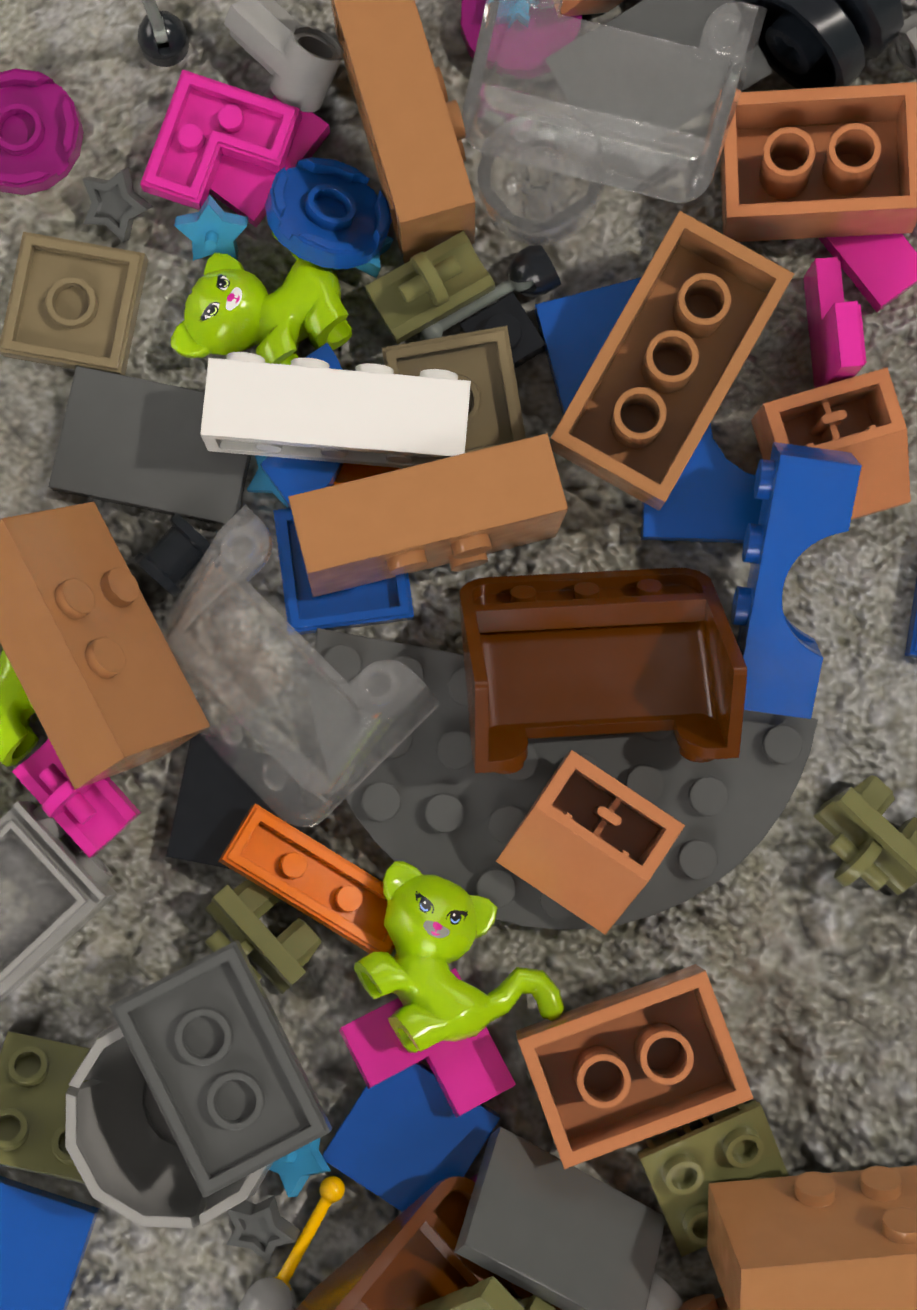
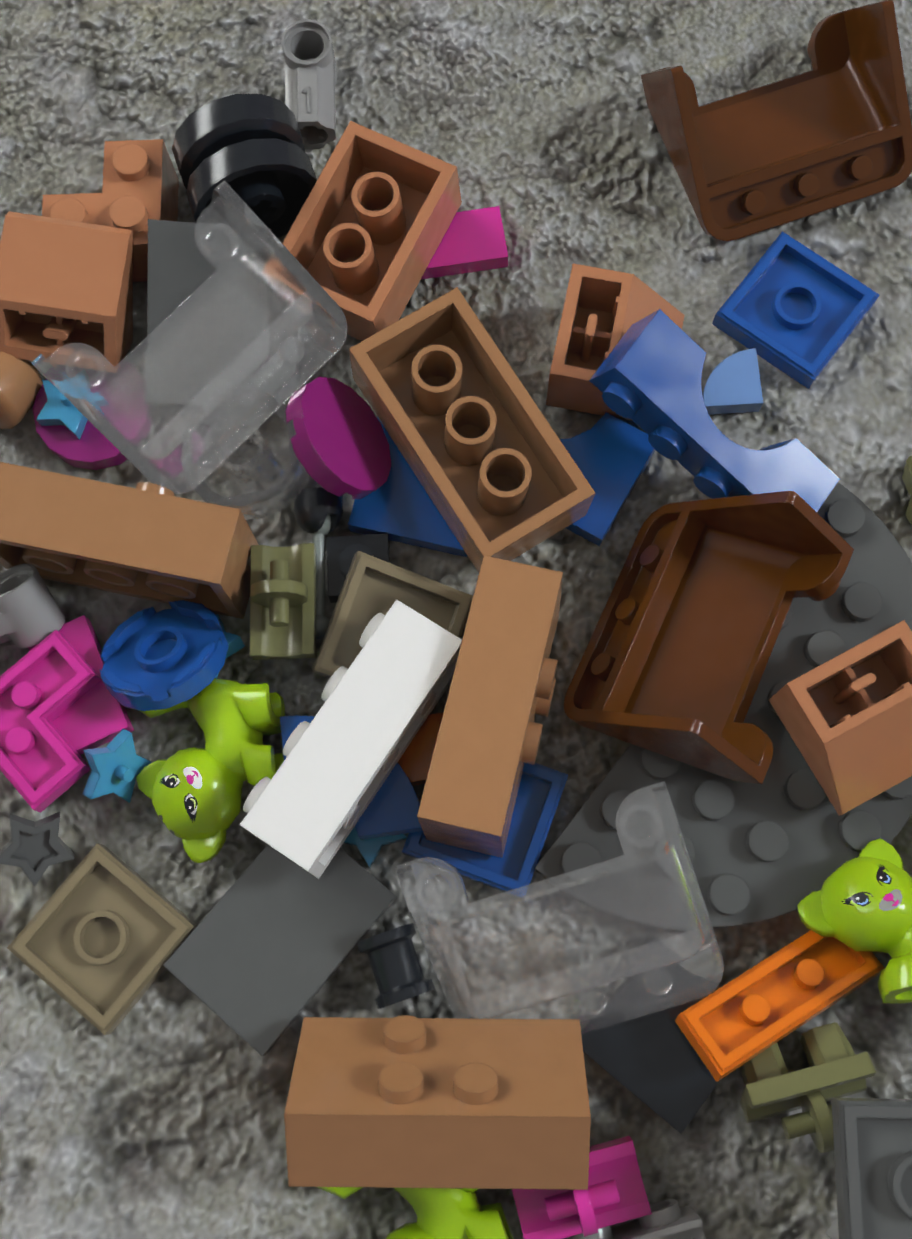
camera: 60 degrees left, 10 degrees down
dark pink tile [803,257,867,388] -> none
none -> magenta tile [286,377,391,499]
none -> medium blue tile [702,348,763,415]

